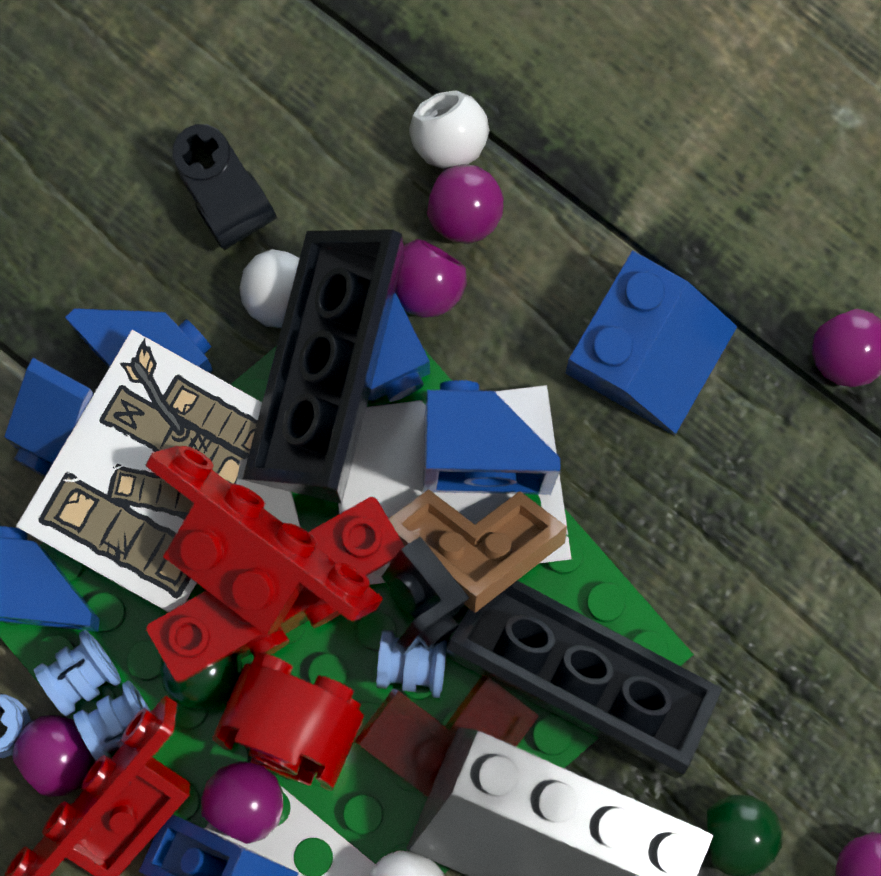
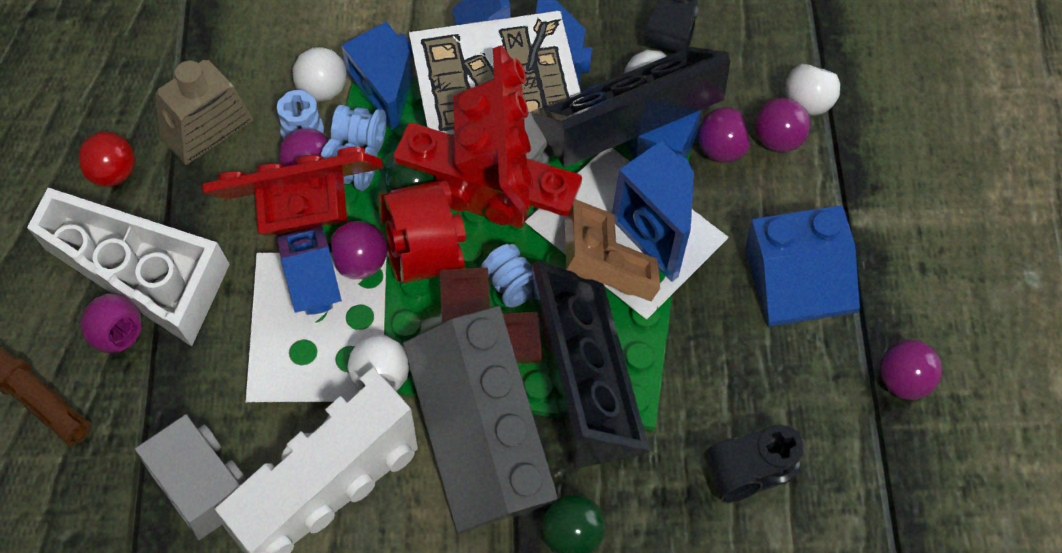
camera: 50 degrees right, 20 degrees down
black bracket [381,537,470,655] -> none
none -> black piece [703,425,804,503]

